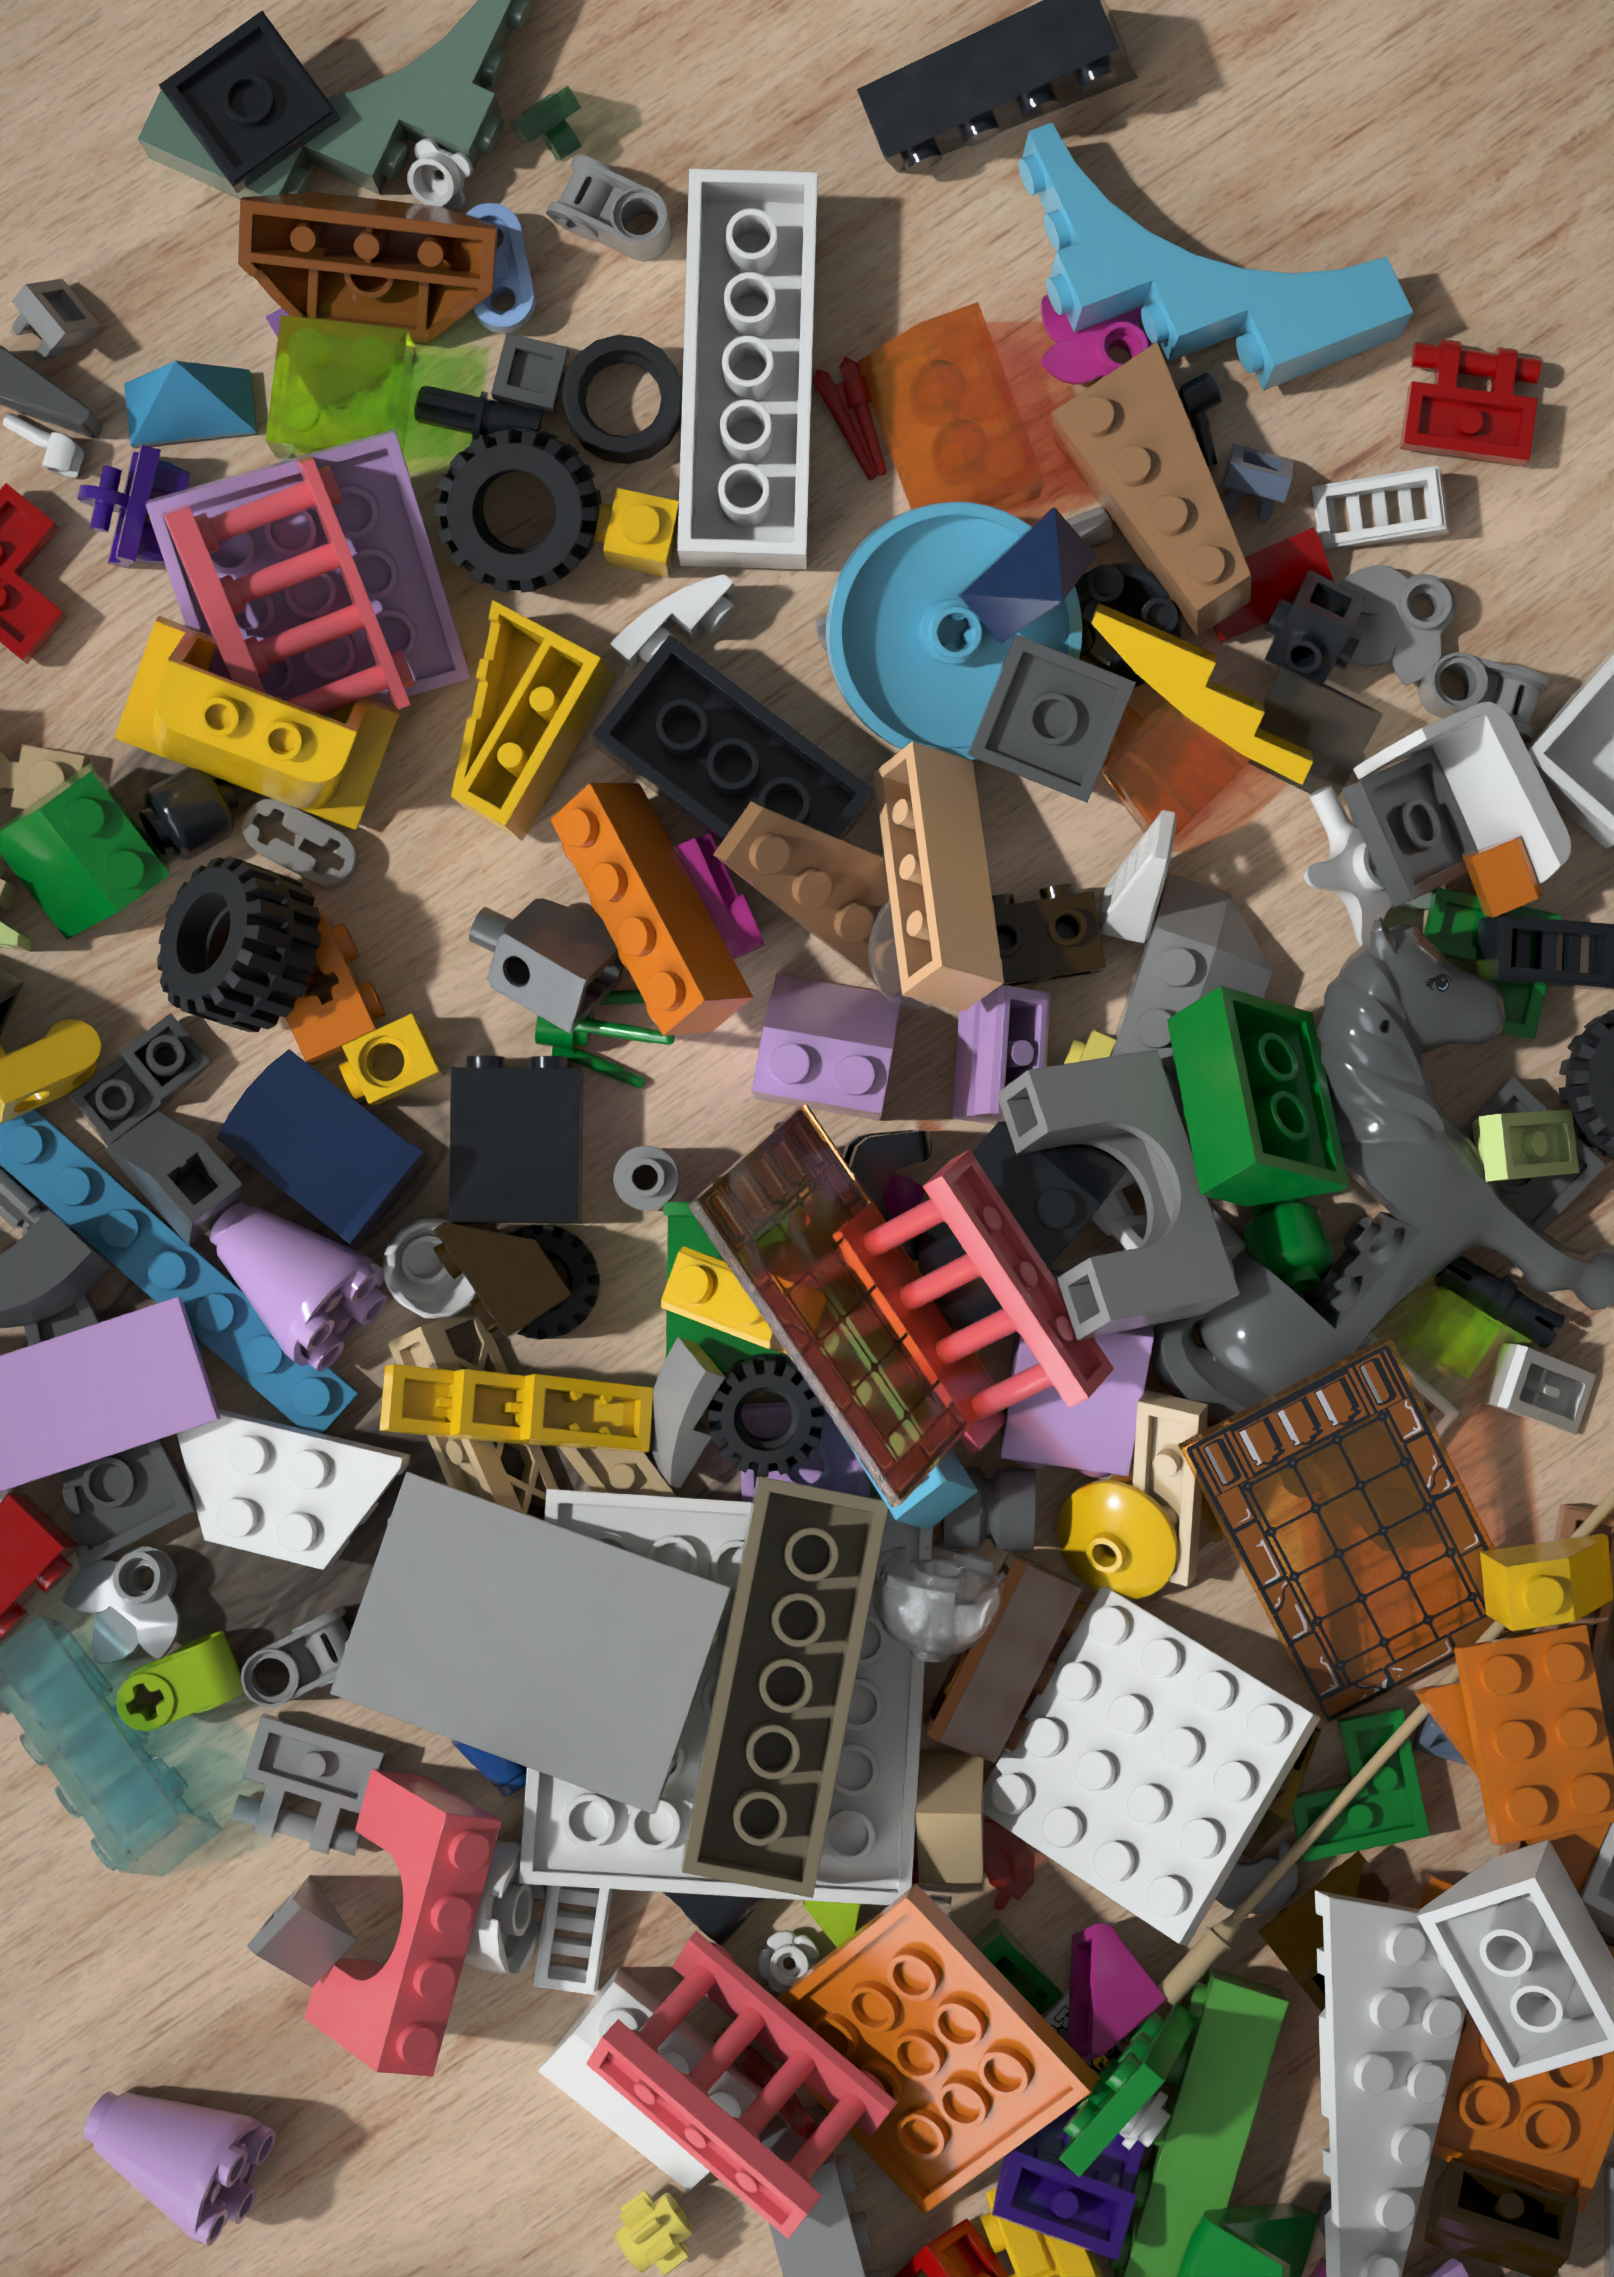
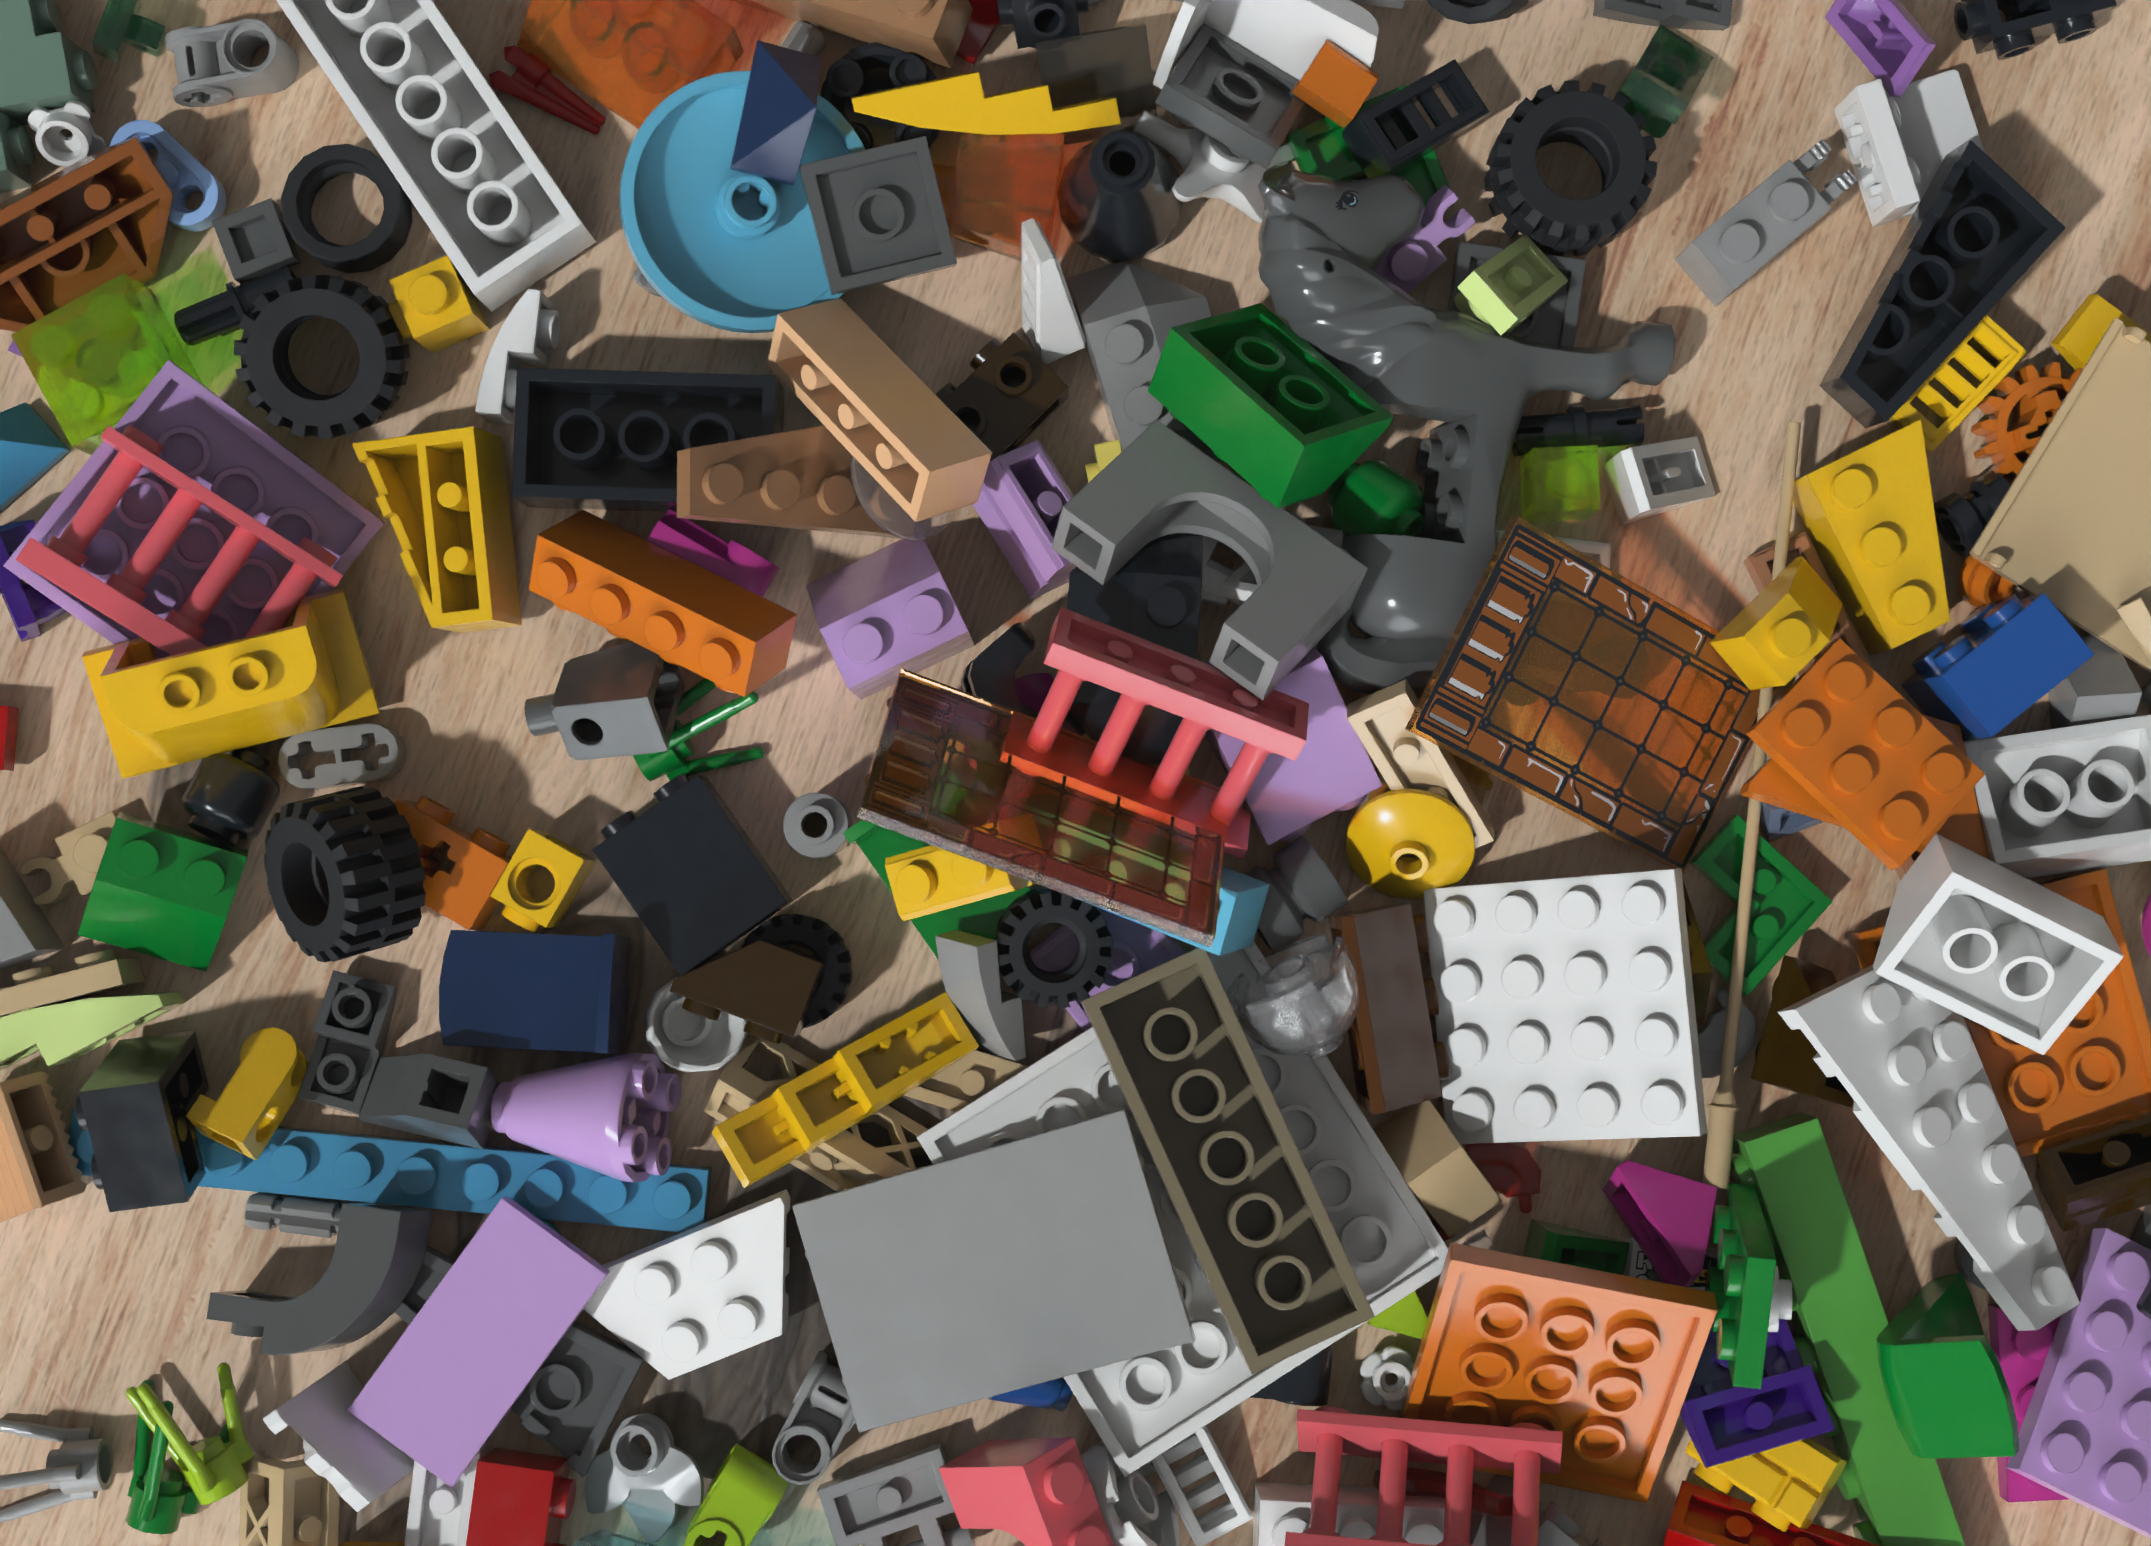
camera: 40 degrees left, 0 degrees up
none -> black cone [1057,130,1183,264]
none -> lavender plate [1375,185,1476,293]

